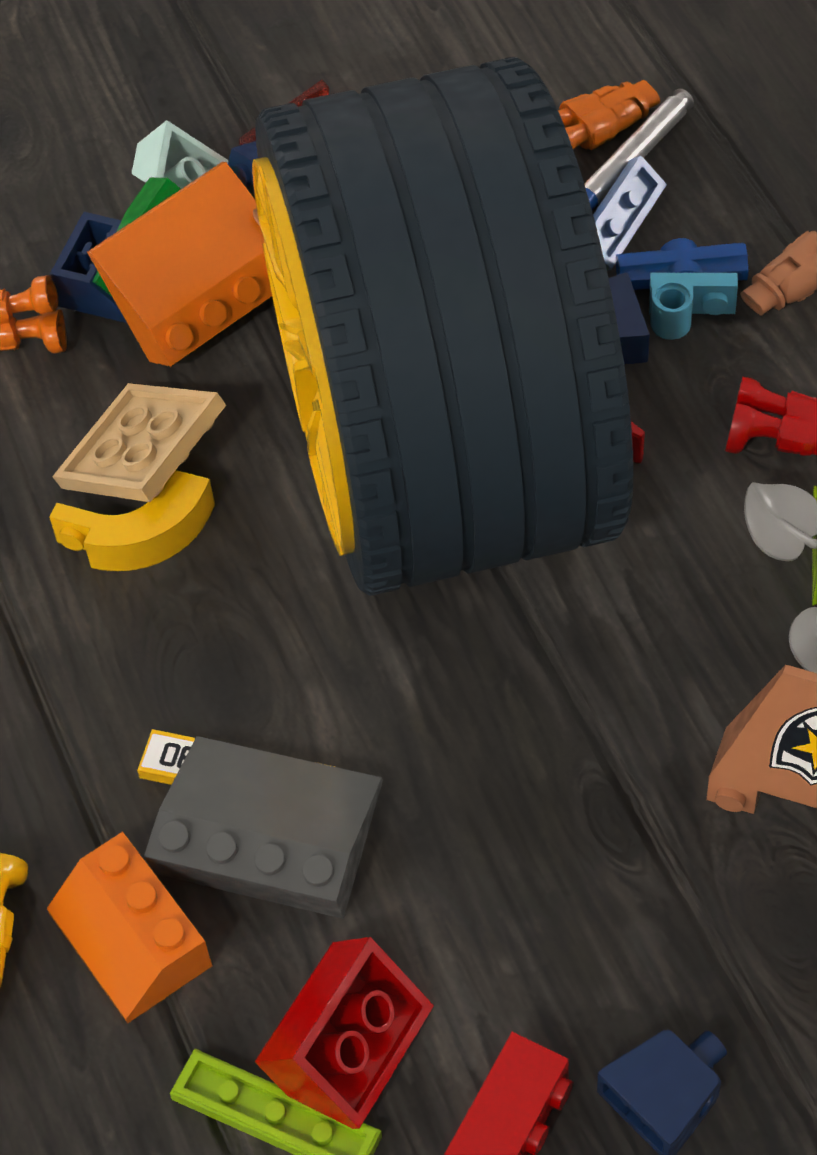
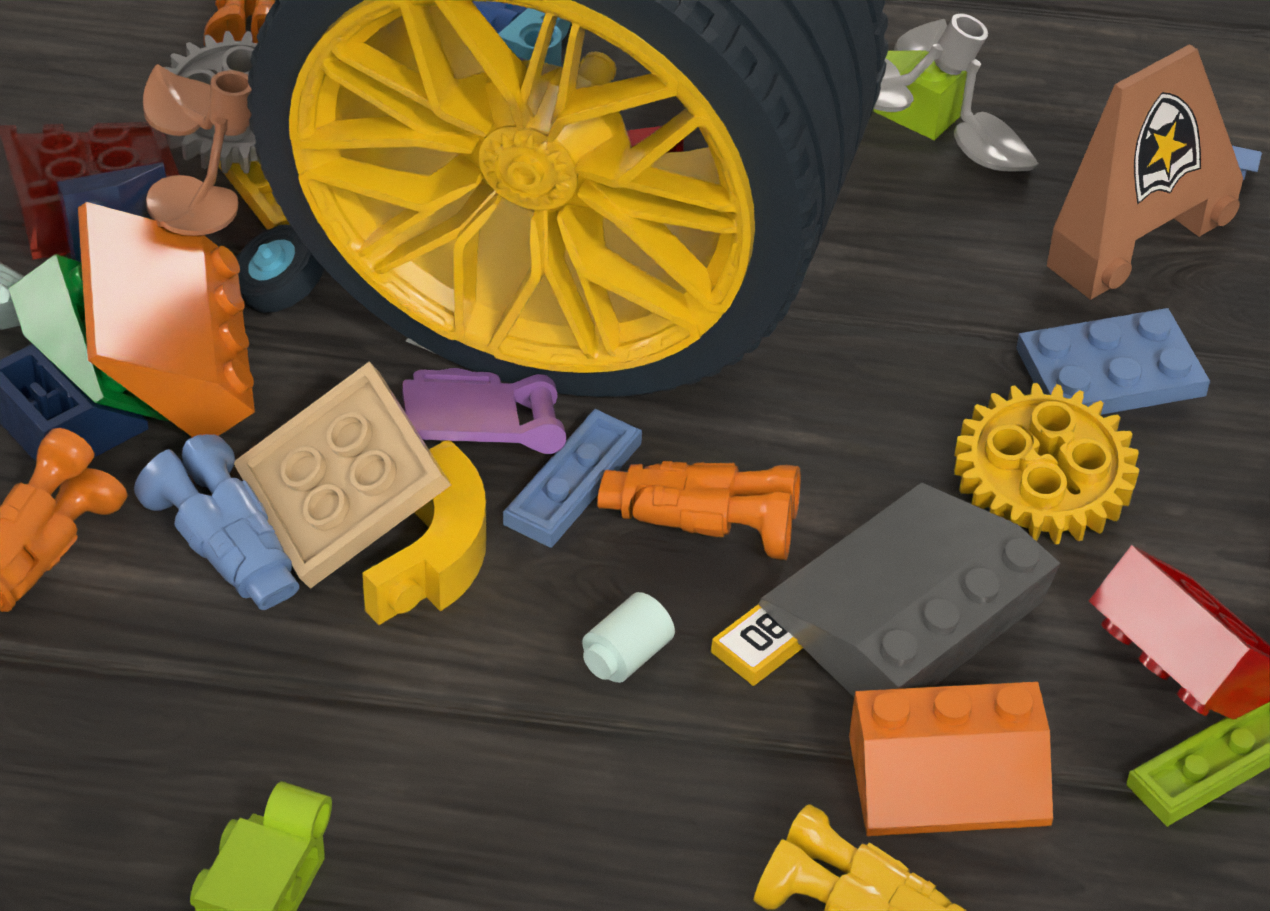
camera: 65 degrees left, 10 degrees down
none -> medium blue piece [134,435,299,610]
none -> medium lavender piece [402,368,566,454]
none -> medium blue tile [503,409,642,548]
none -> light aqua brick [582,592,675,683]
none -> orange piece [597,461,801,560]
none -> yellow gear [954,383,1139,544]
none -> medium blue plate [1016,308,1210,415]

